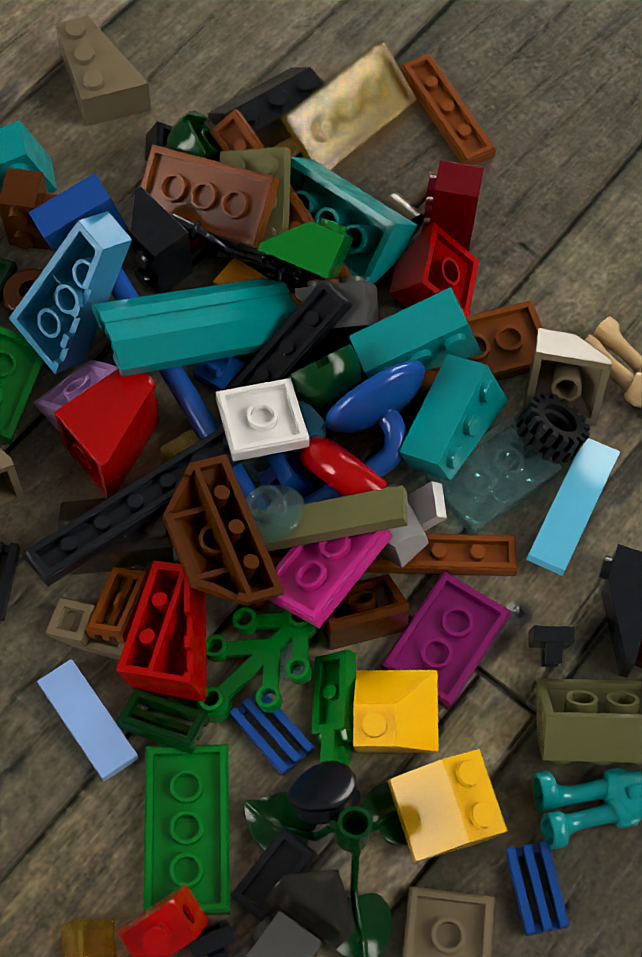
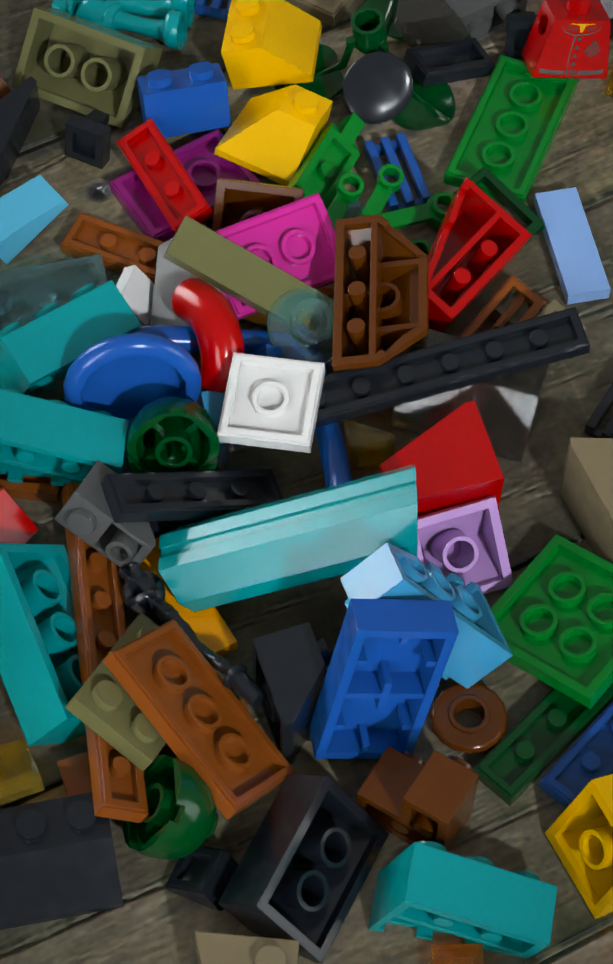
camera: 155 degrees left, 5 degrees down
green slope [258,218,353,279] -> none
none -> red tile [116,118,214,233]
none -> blue brick [136,62,231,138]
none -> black slope [218,775,389,964]

